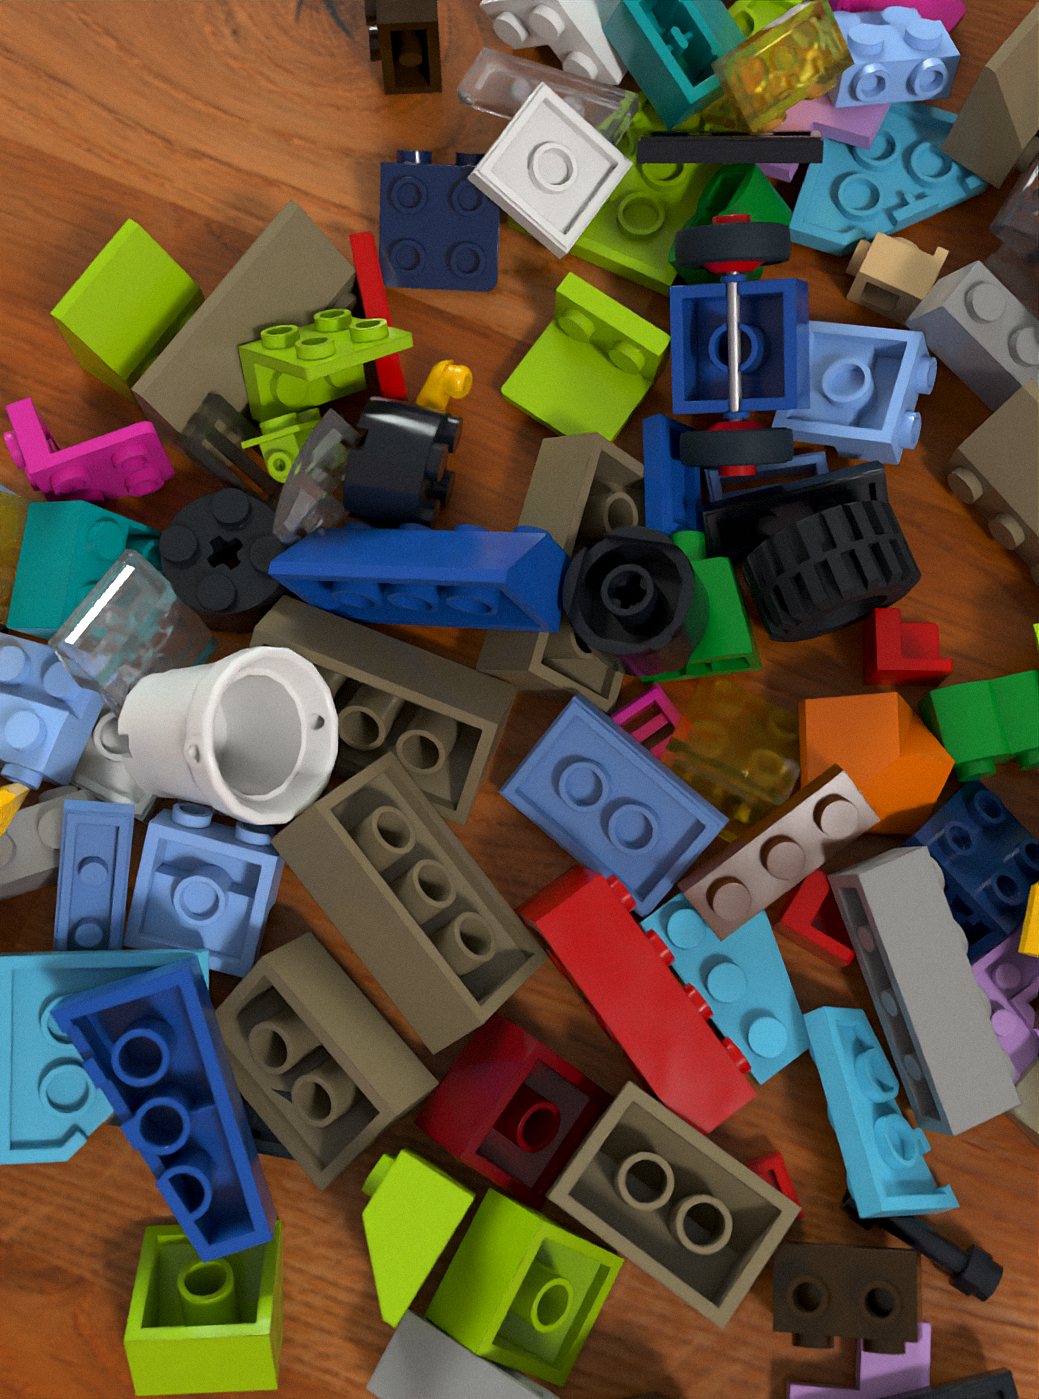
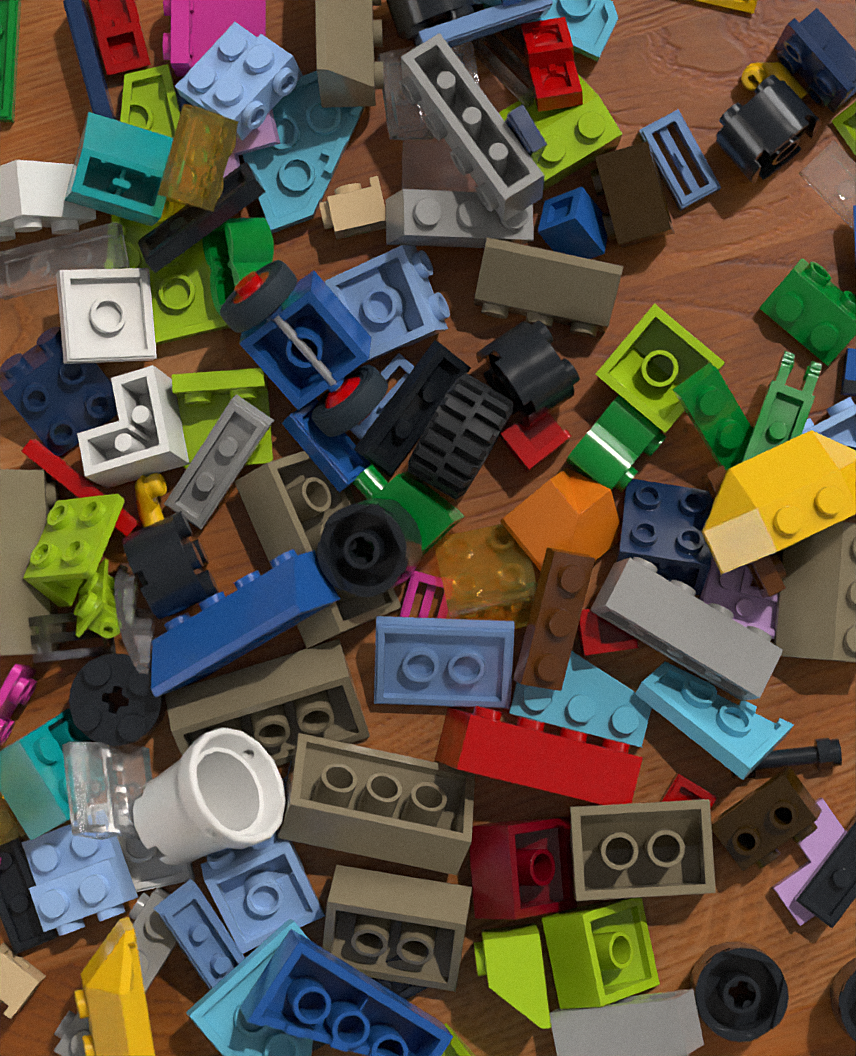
camera: 35 degrees left, 10 degrees up
none -> white brick [77,365,190,489]
none -> light grey tile [164,394,274,530]
none -> black brick [476,320,580,427]

